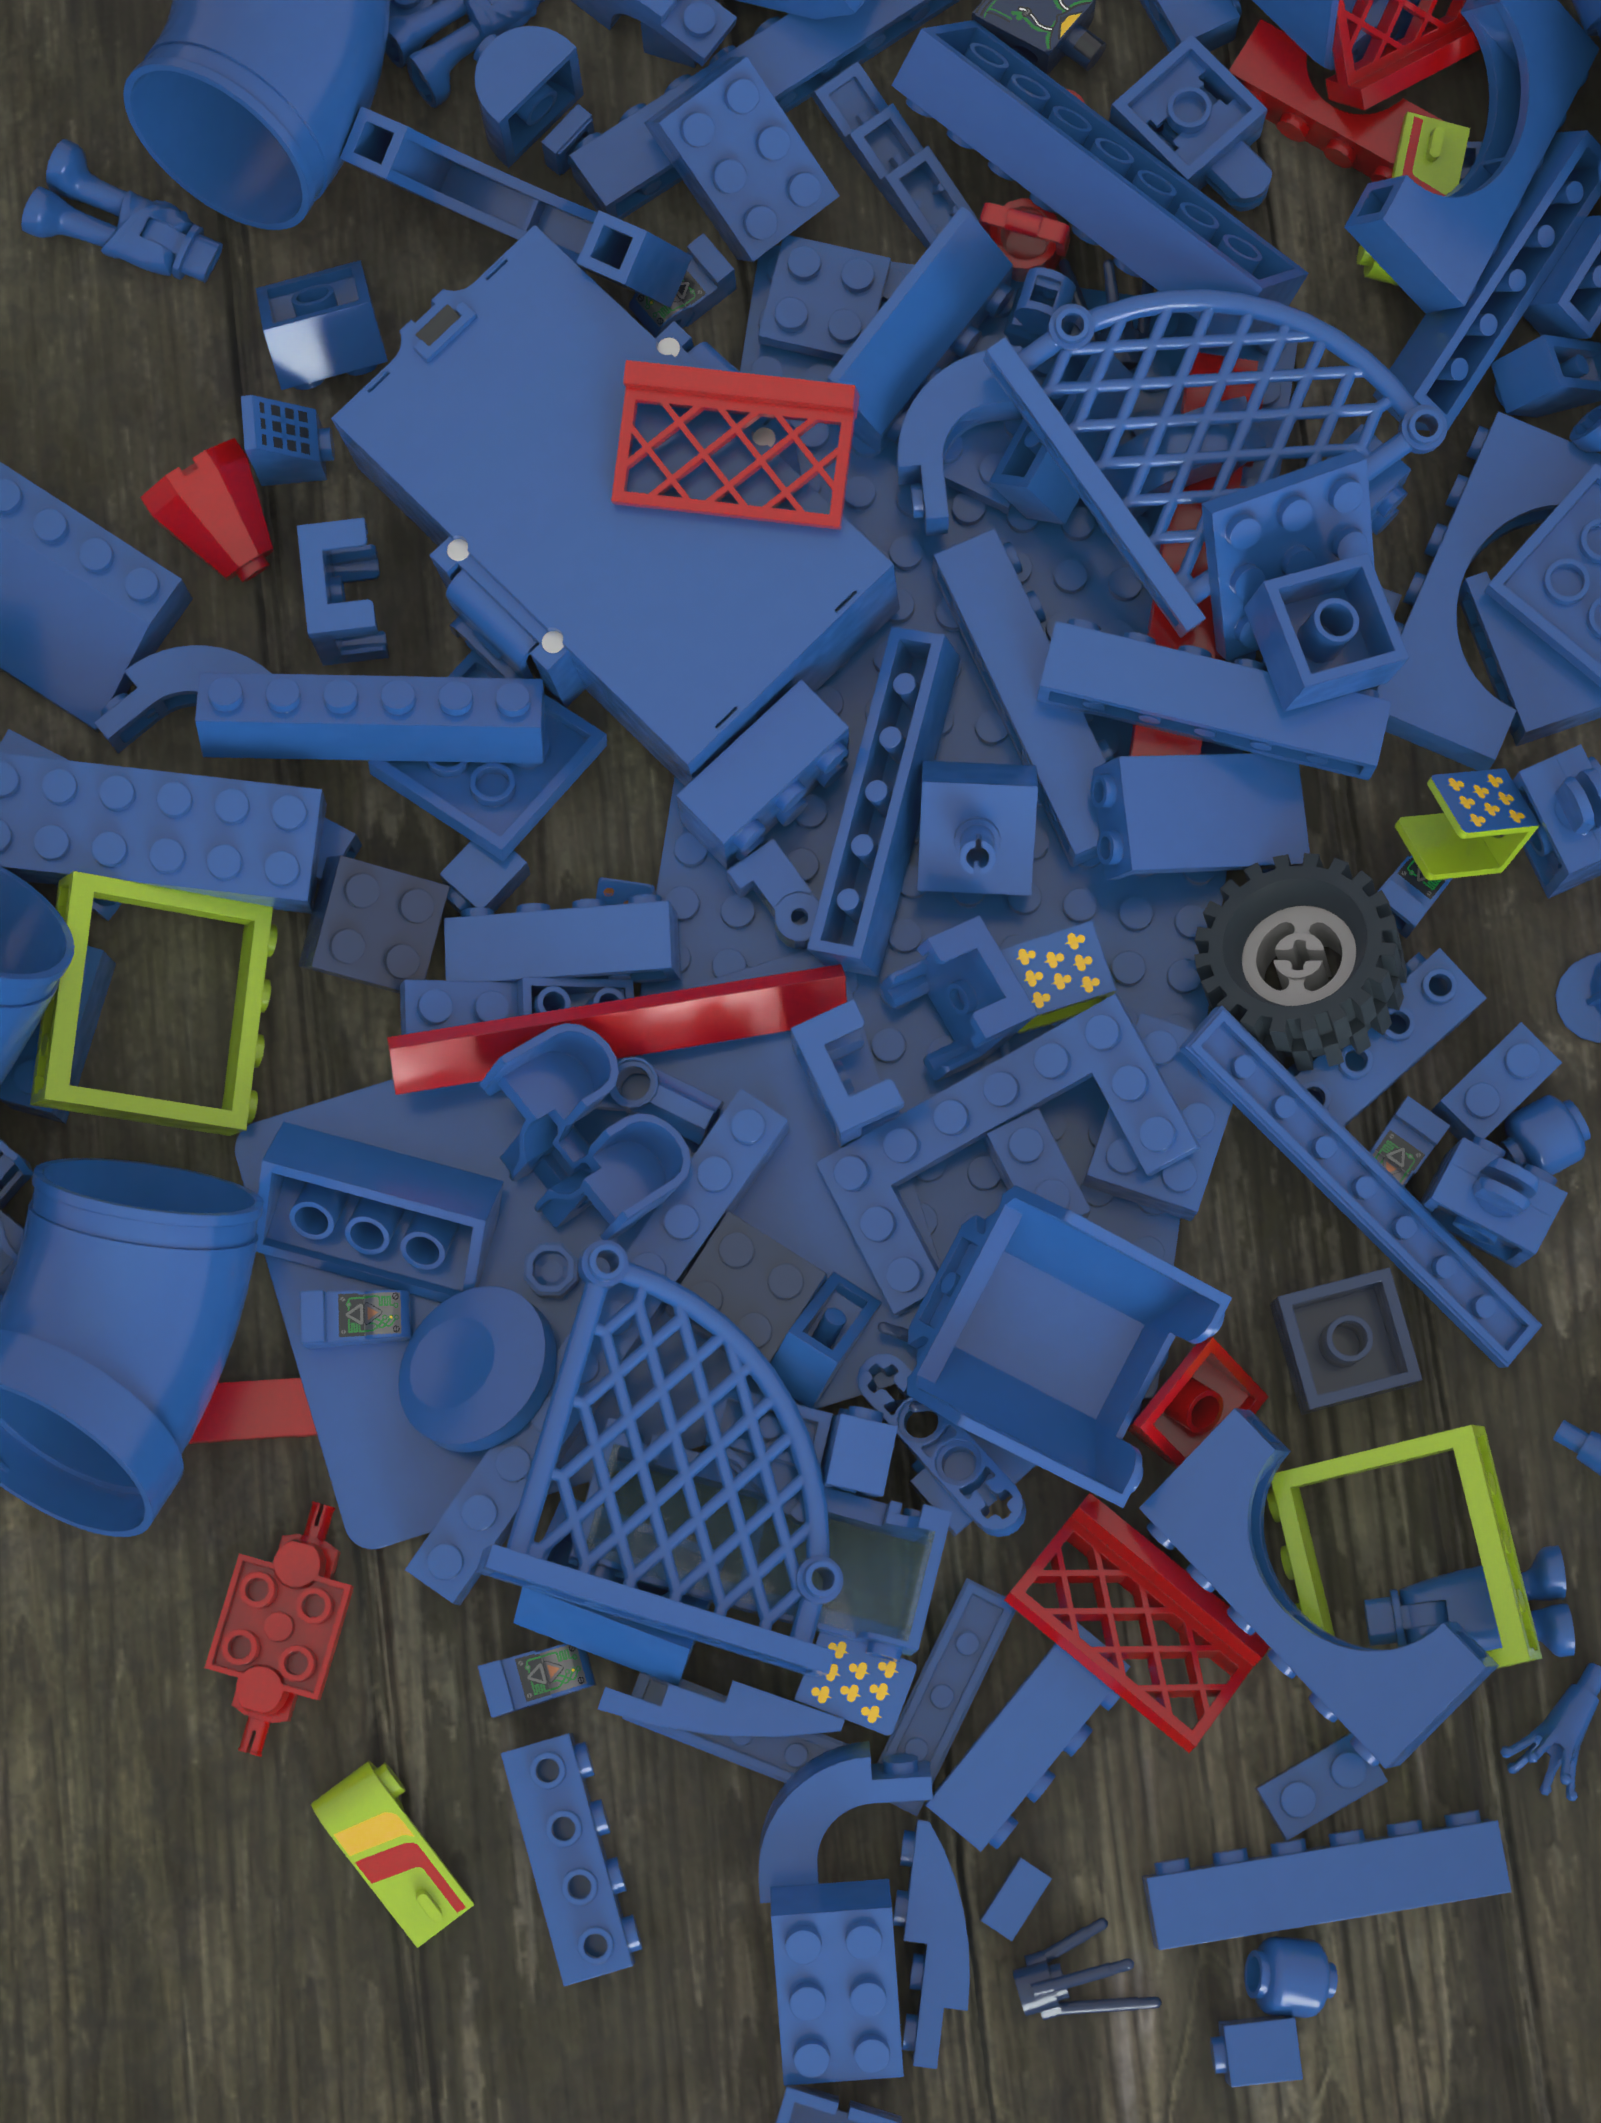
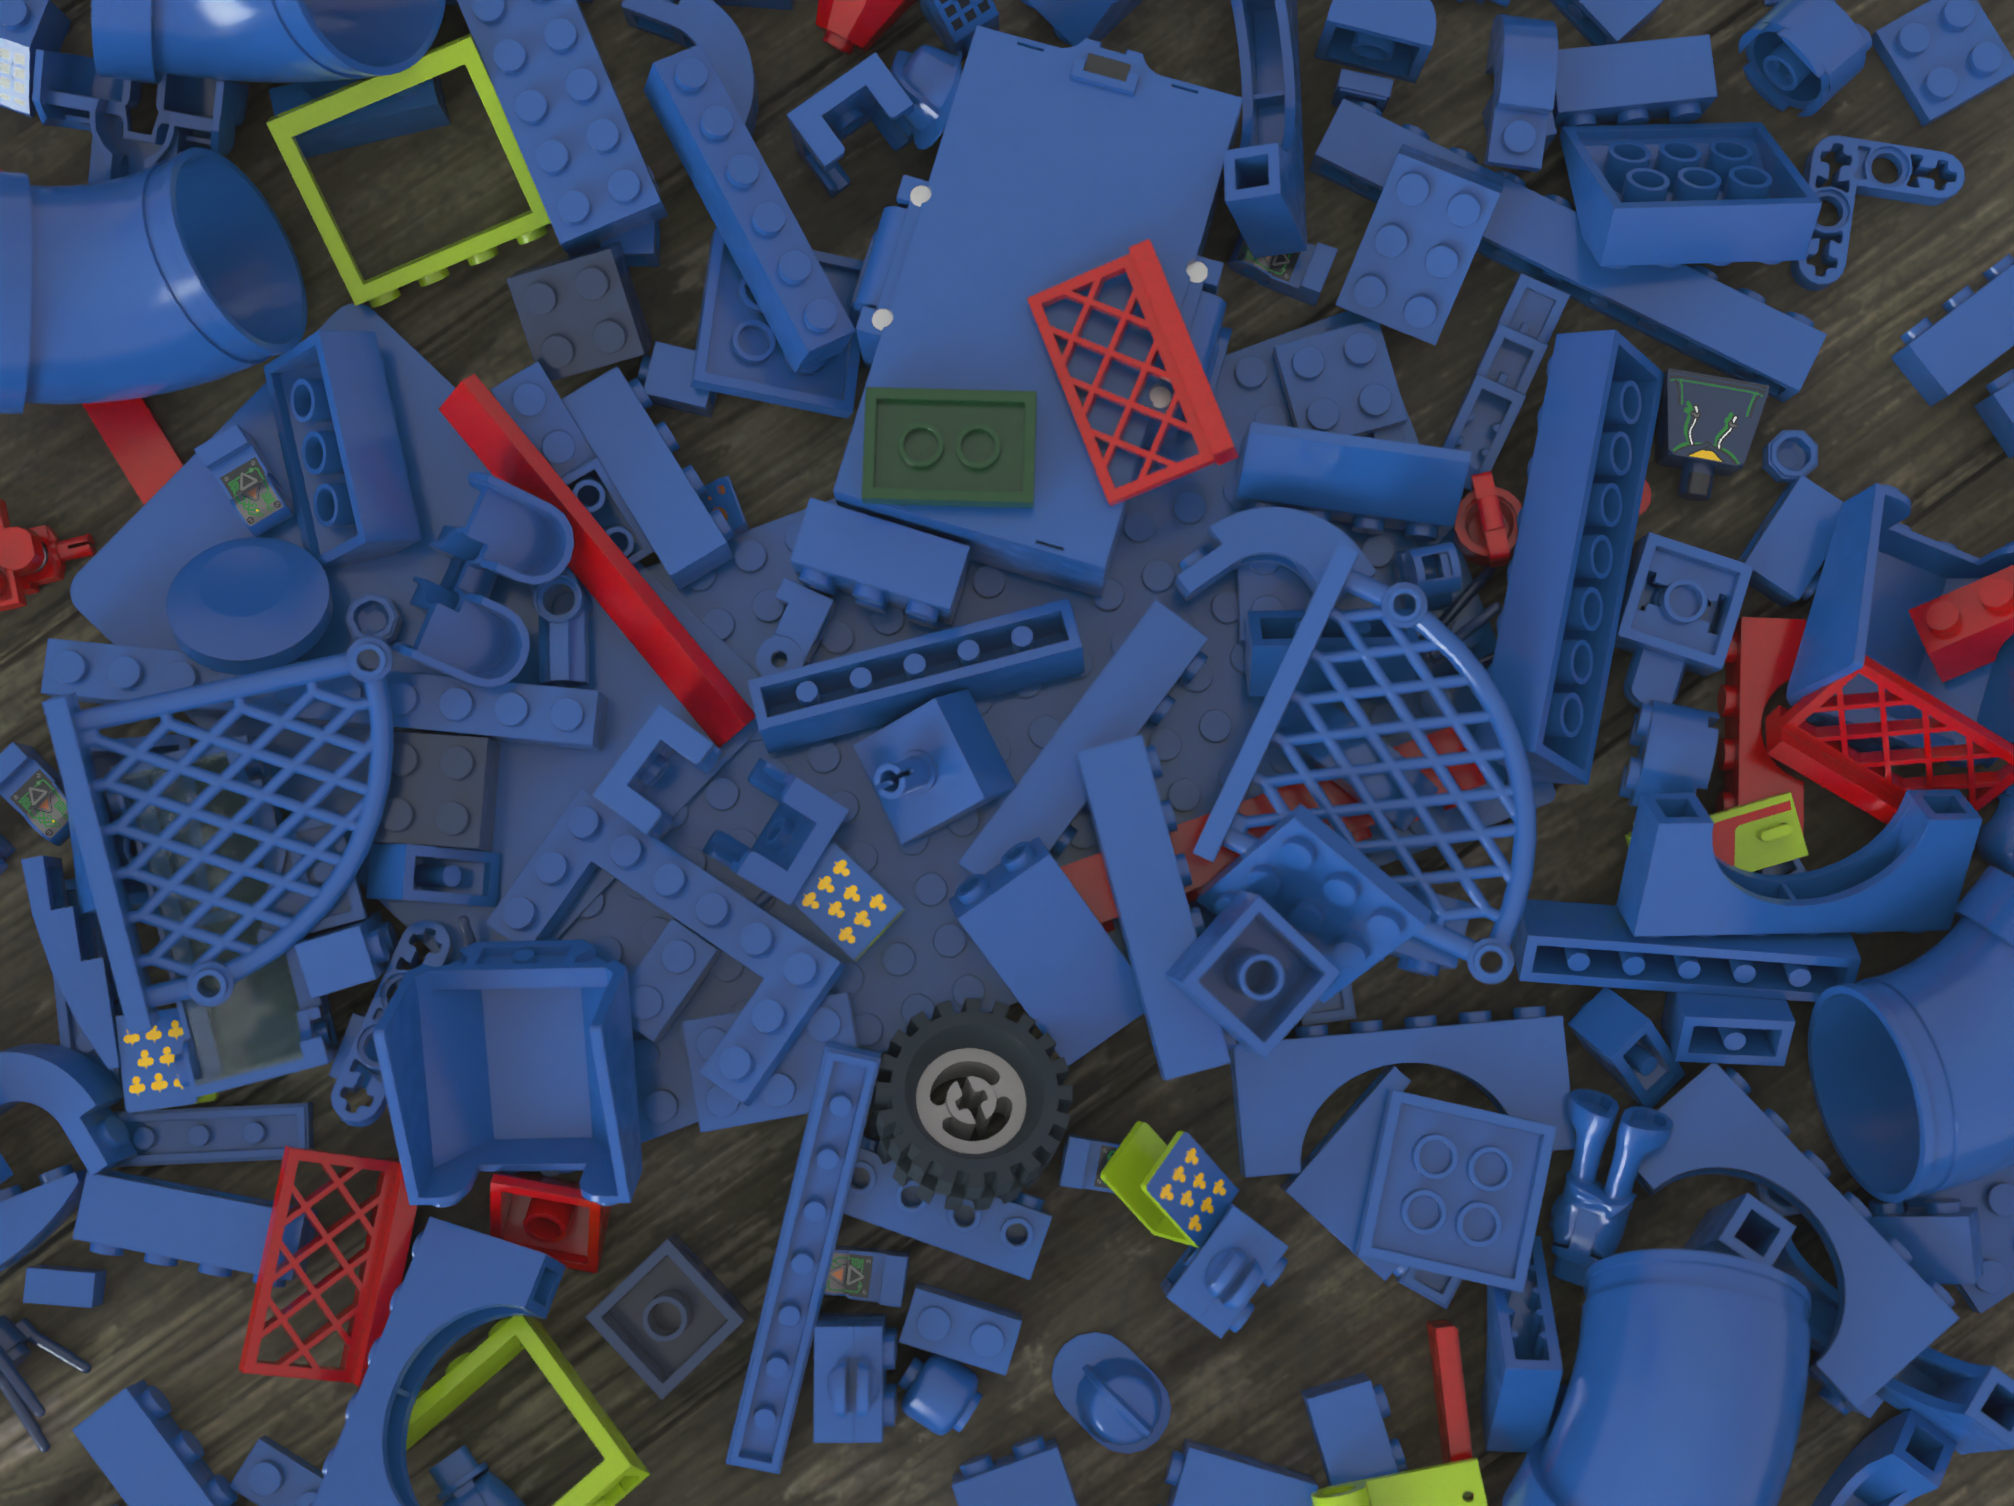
camera: 55 degrees right, 5 degrees up
none -> dark green plate [862,387,1037,508]
none -> blue piece [890,44,962,150]
none -> blue brick [1618,699,1719,807]

